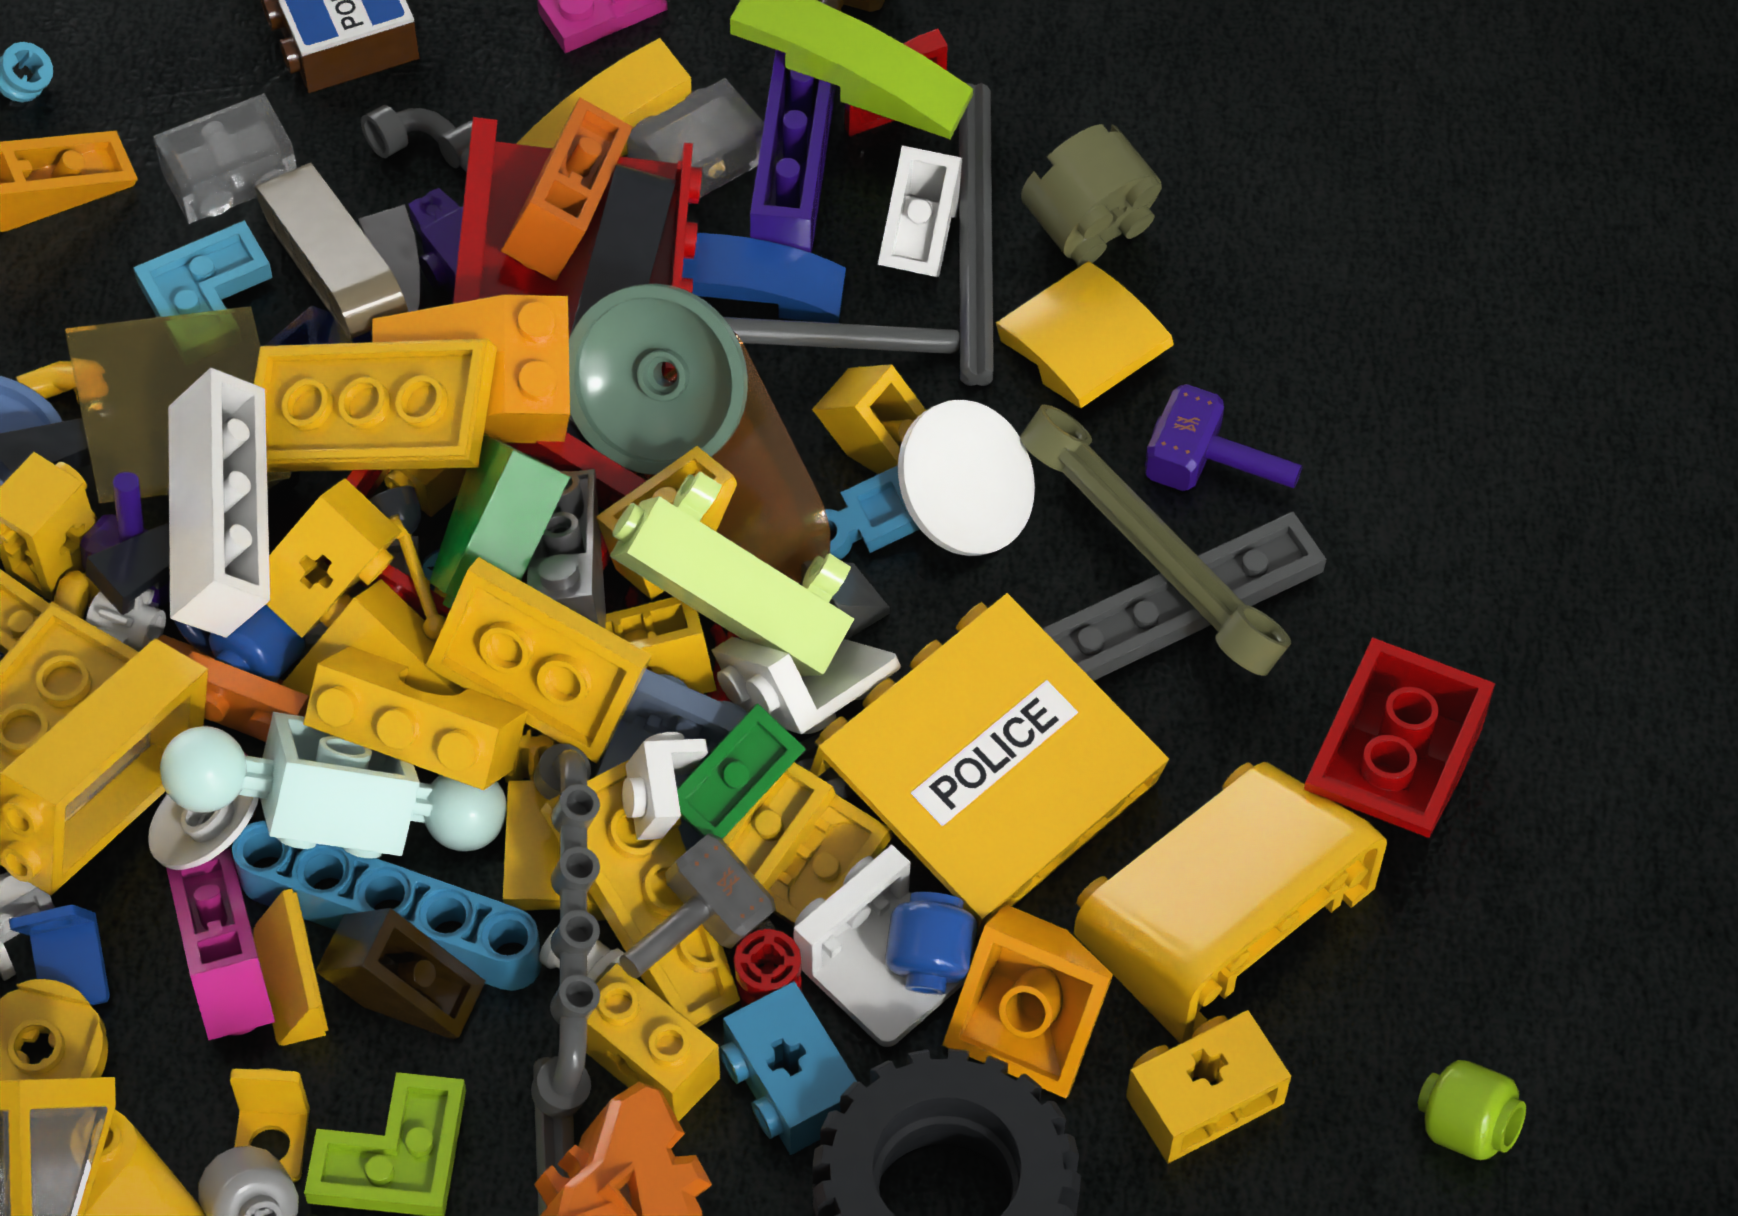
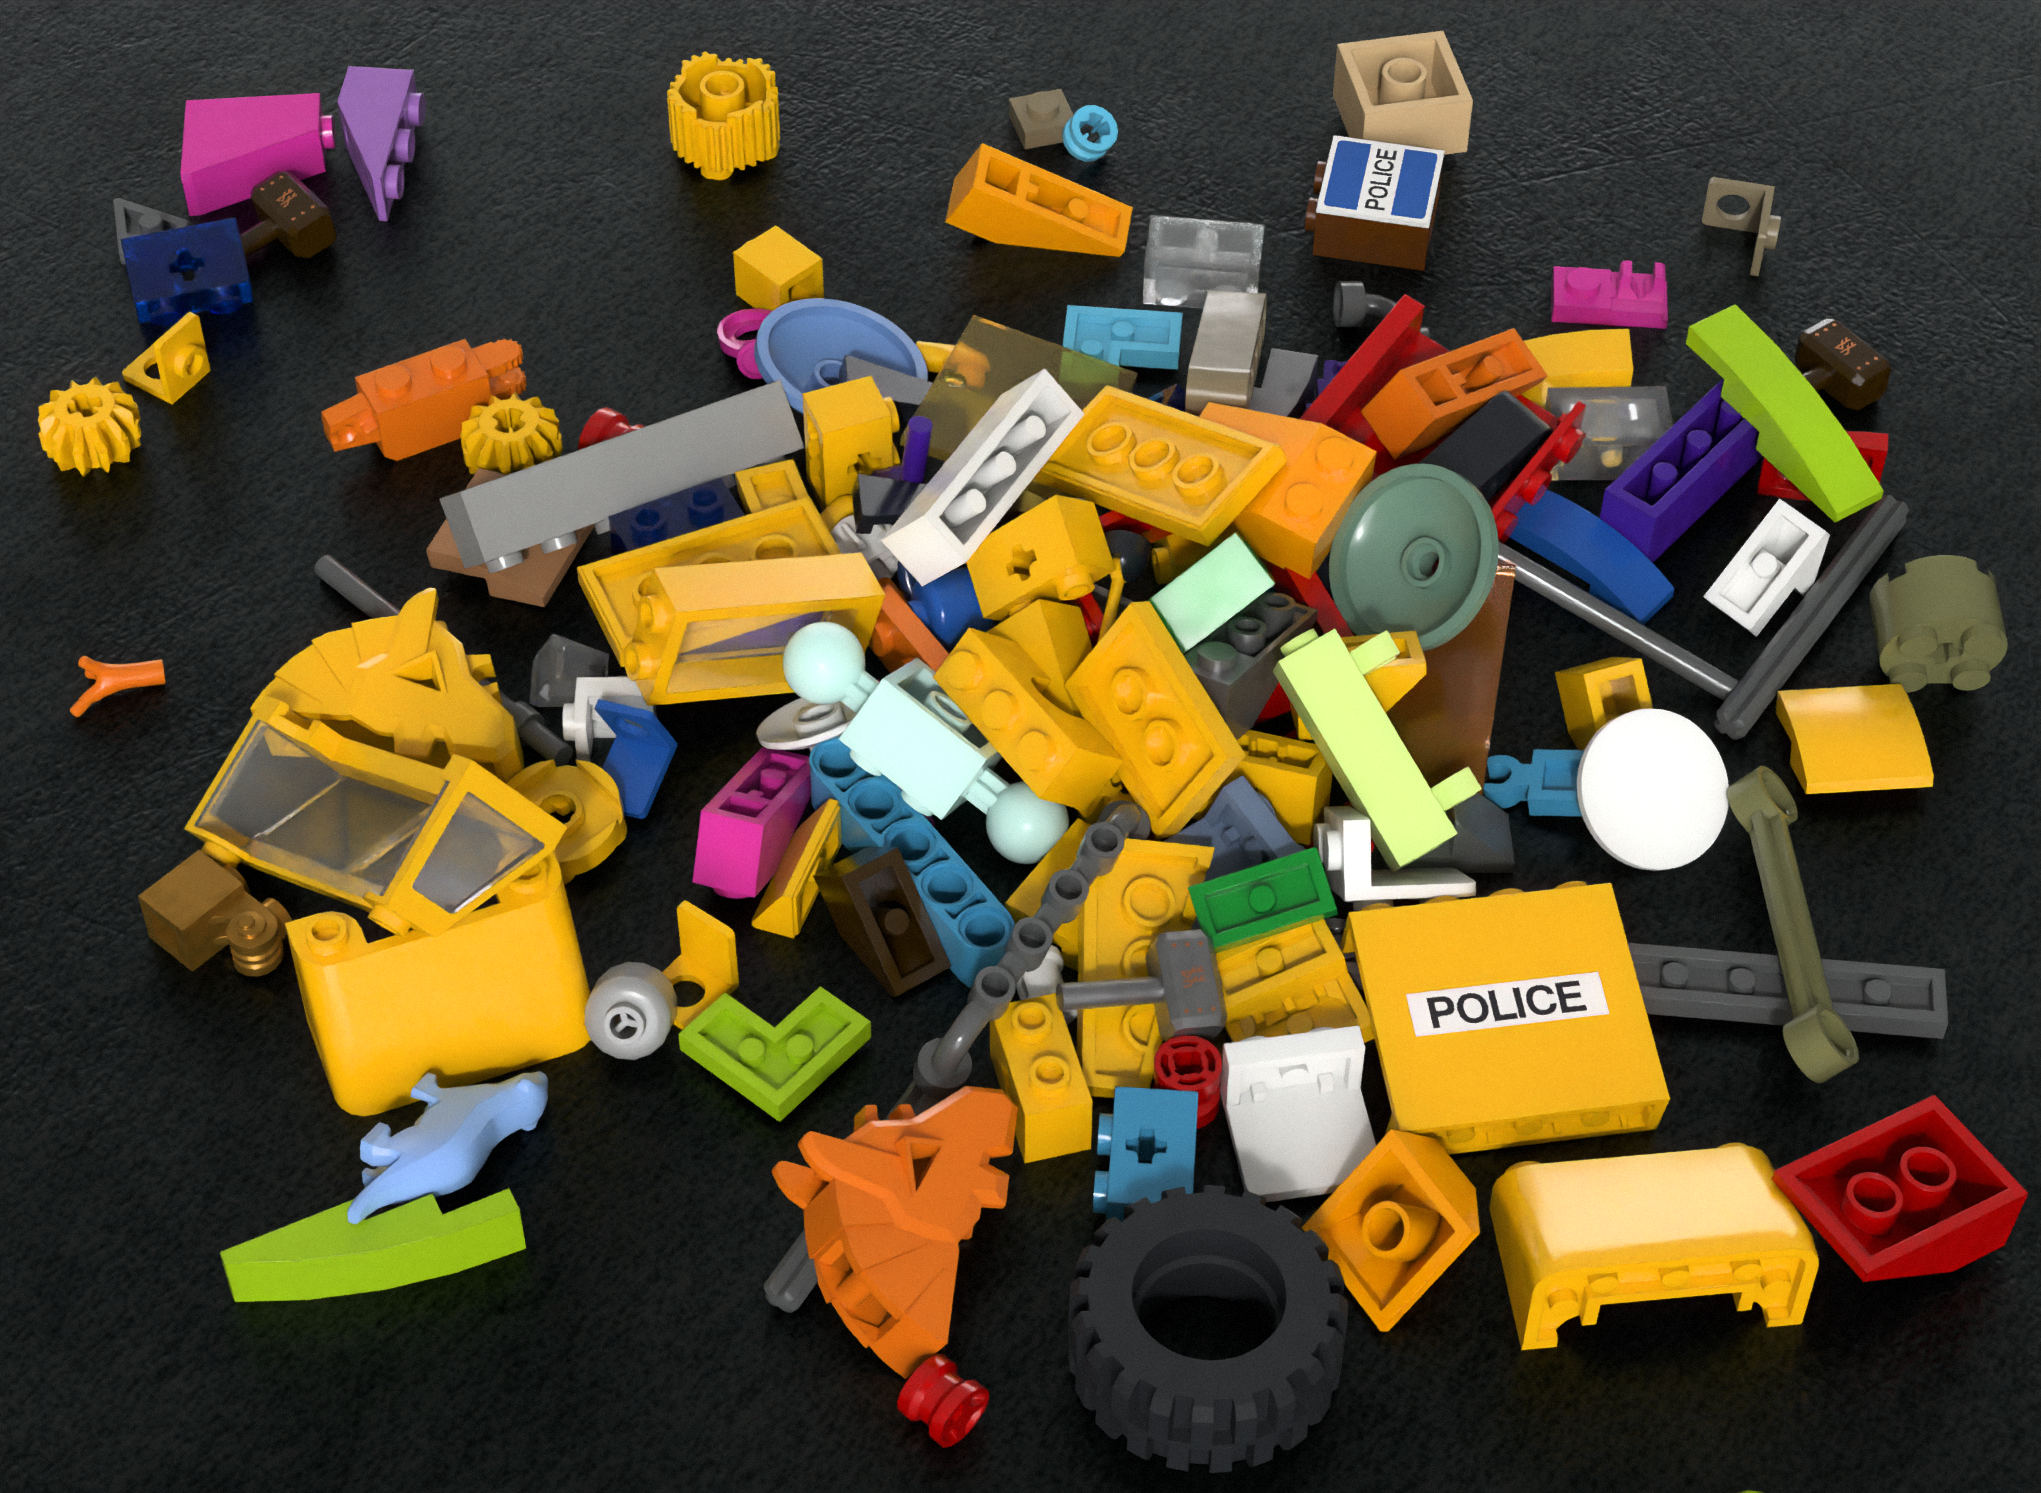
camera: 35 degrees right, 10 degrees down
white bracket [622,732,708,840] -> none
blue head [885,892,978,995] -> none
yellow brick [1126,1010,1291,1164] -> none
dark purple piece [1145,384,1302,491] -> none

